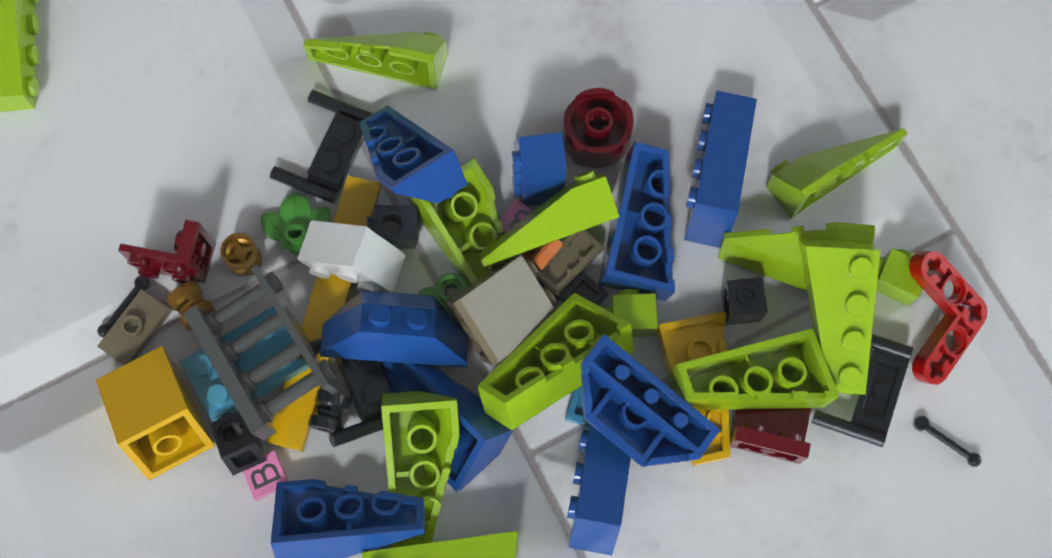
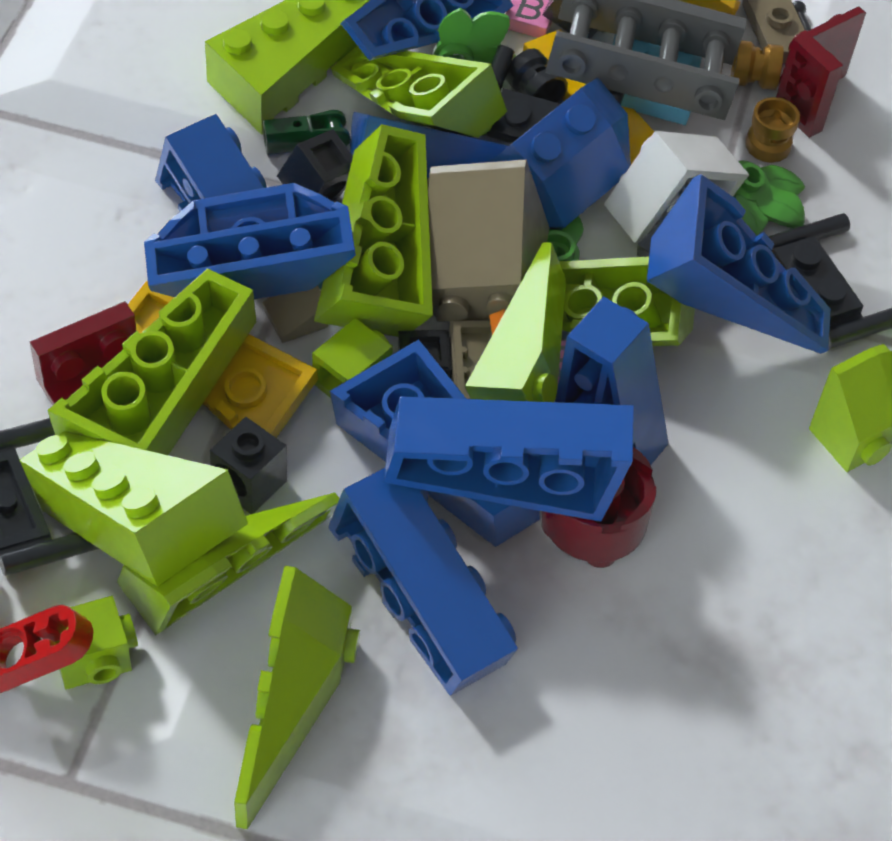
camera: 130 degrees right, 20 degrees down
none -> dark green bar [263,110,351,155]
none -> black brick [277,129,353,201]
none -> blue wedge [383,396,634,522]
none -> bright green plate [433,8,516,64]

